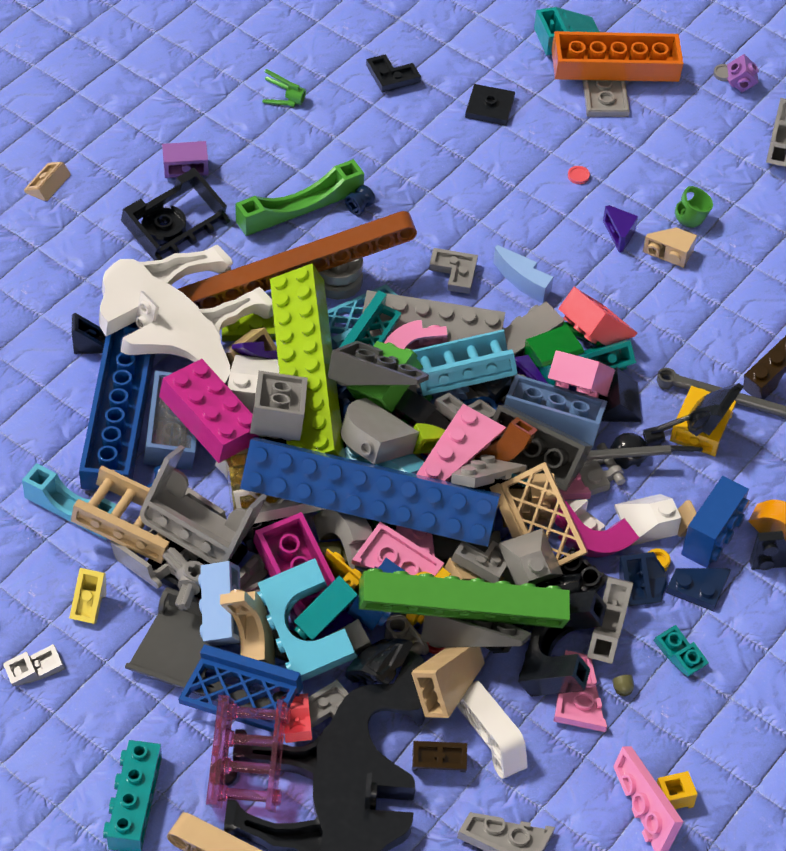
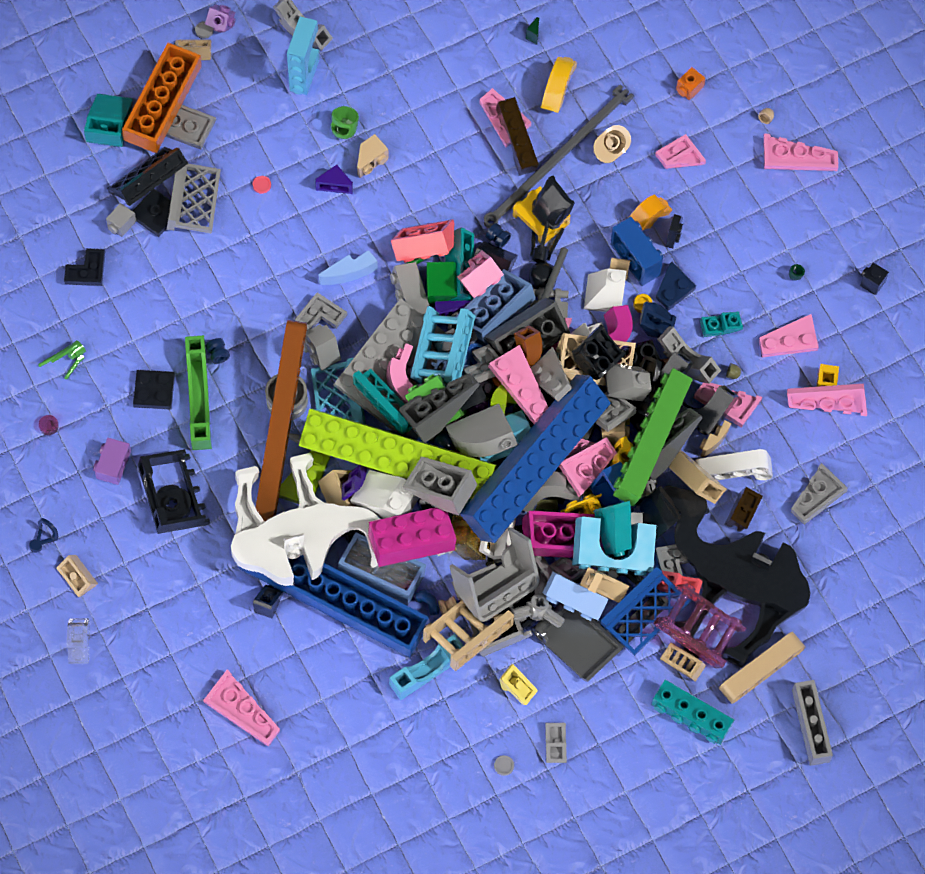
camera: 65 degrees left, 15 degrees up
none -> dark blue piece [29,518,58,553]
none -> clear pink tile [39,415,59,435]
none -> light grey brick [106,203,136,237]
none -> black fence [107,147,188,206]
none -> black plate [133,370,175,410]
none -> light grey fence [166,164,221,233]
none -> tan slope [175,40,211,60]
none -> medium azure arch [287,16,320,95]
none -> light grey brick [304,324,341,370]
none -> dark blue wheel [485,223,511,248]
none -> black slope [572,324,626,380]
none -> tan slope [660,643,706,681]
none -> tan slope [700,420,732,457]
none -> bright pink wing [759,314,819,357]

